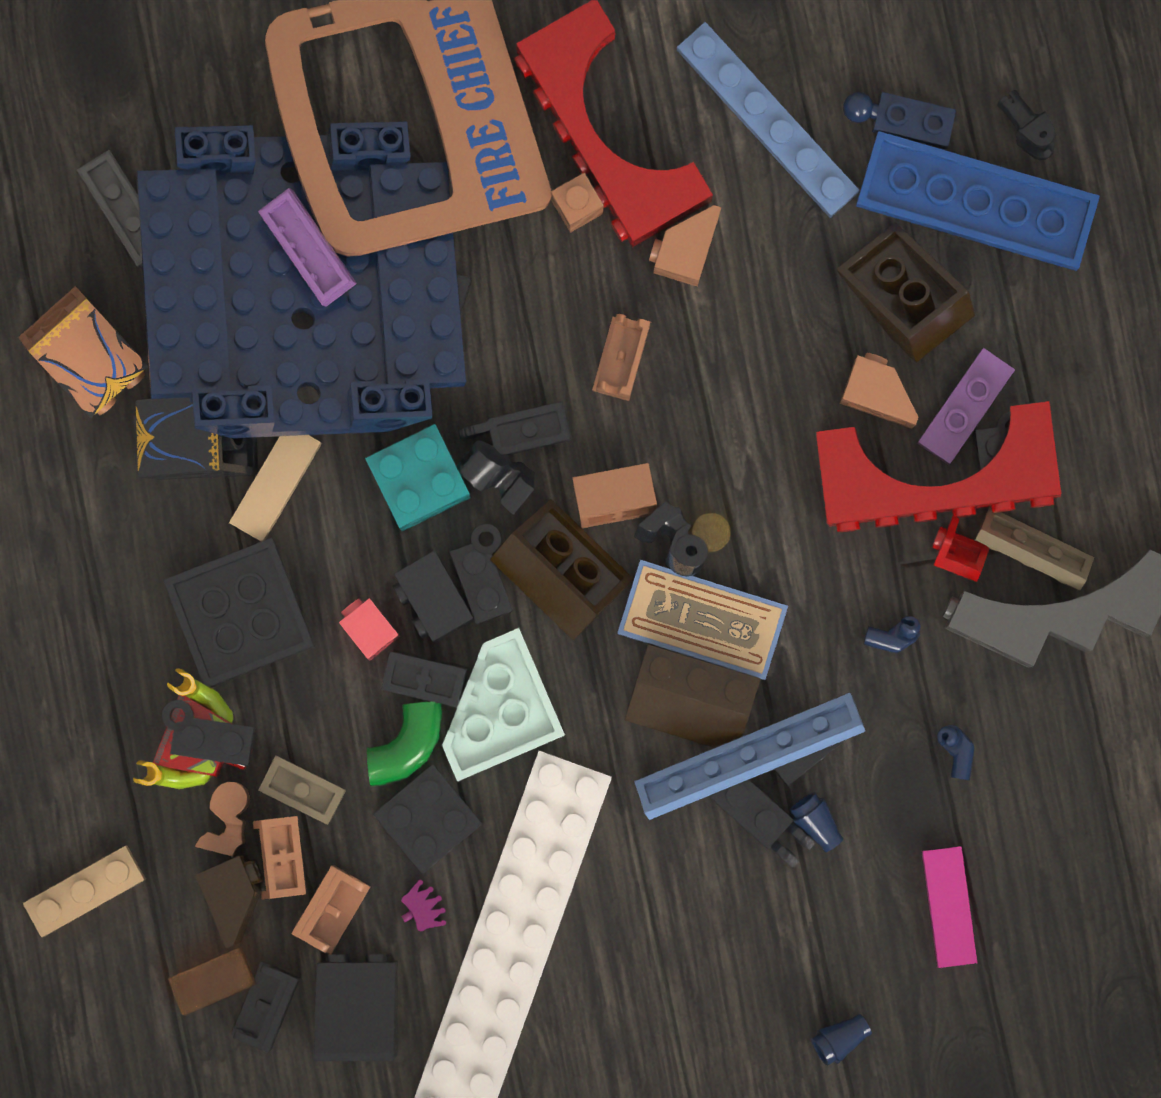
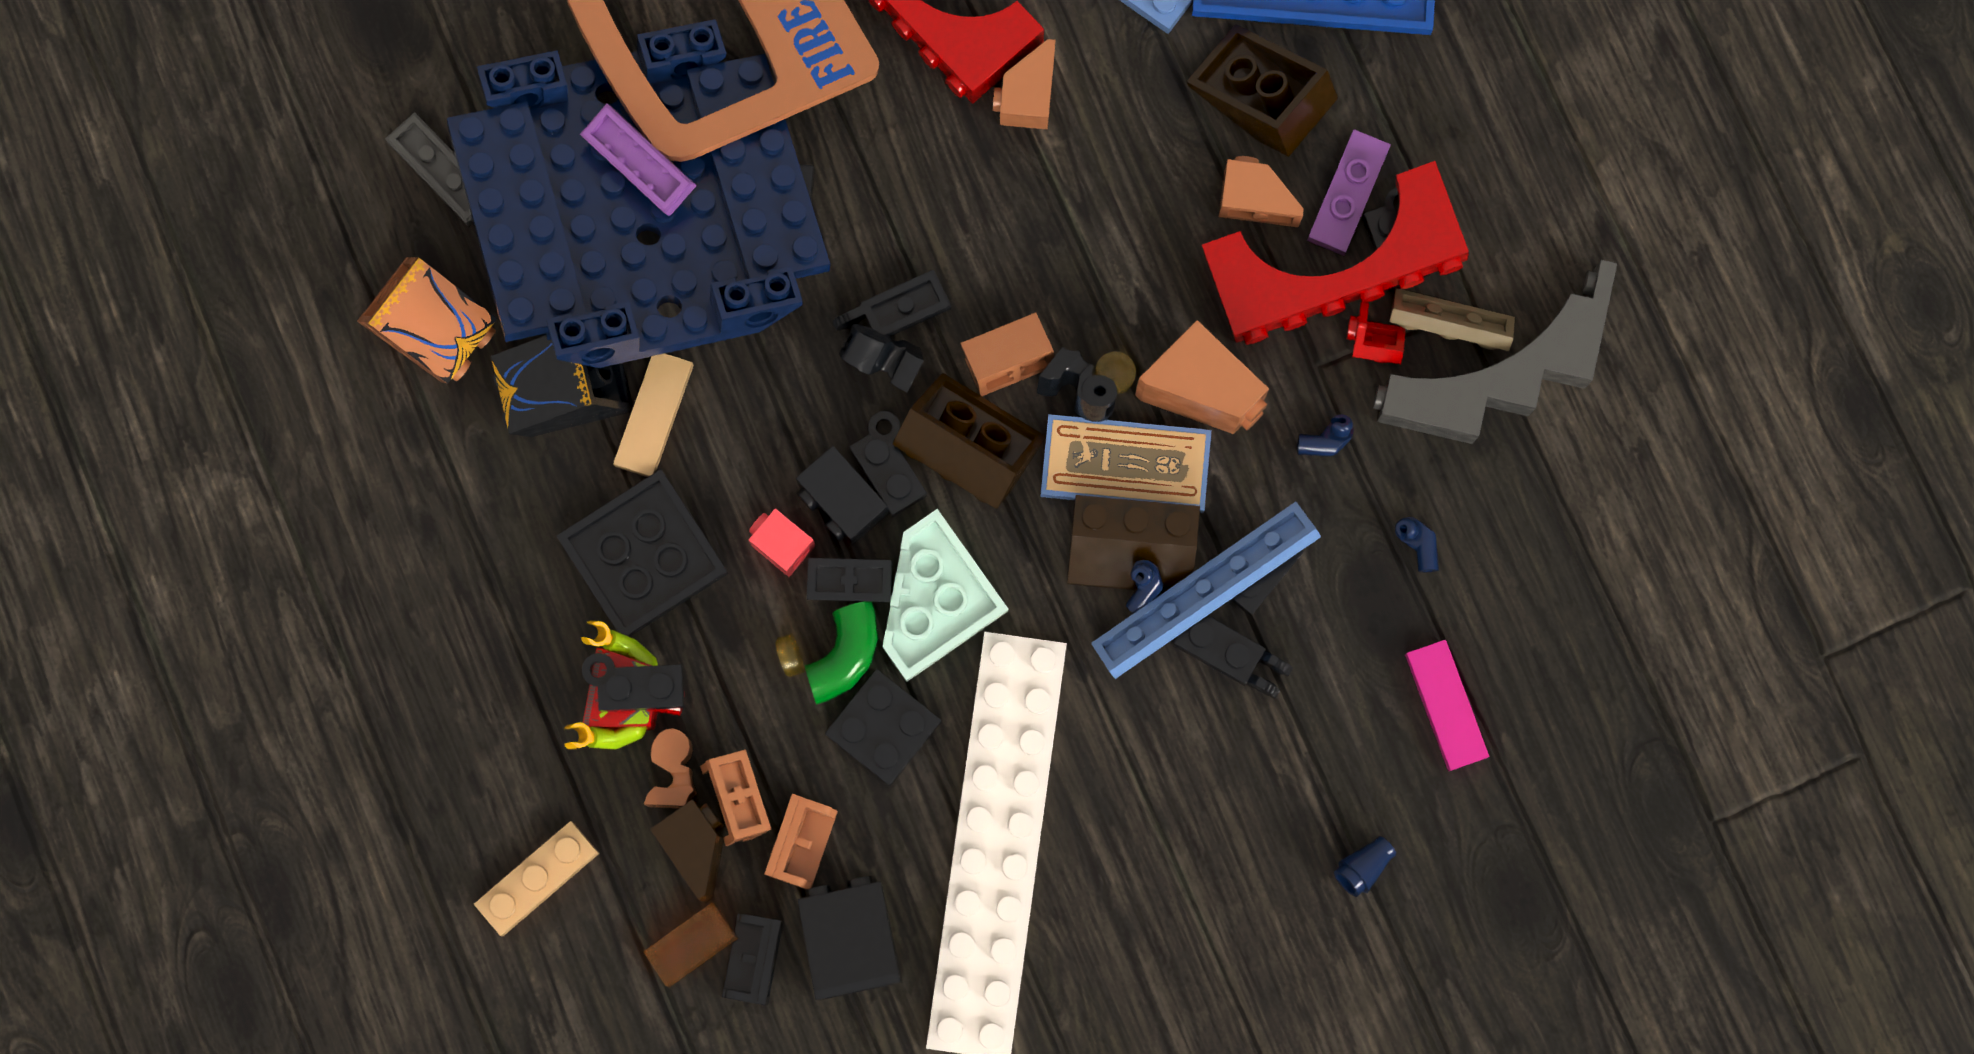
camera: 10 degrees left, 5 degrees down
dark tan plate [258,756,346,825] -> none
teal brick [365,424,471,531] -> none
magenta piece [401,880,446,931] -> none
nougat brick [551,173,604,233] -> none
nougat hinge [592,314,651,401] -> none
dark blue cone [790,792,844,852] -> none
none -> clear yellow tile [776,633,804,677]
none -> dark blue arm [1126,560,1163,614]
none -> nougat slope [1135,320,1269,434]

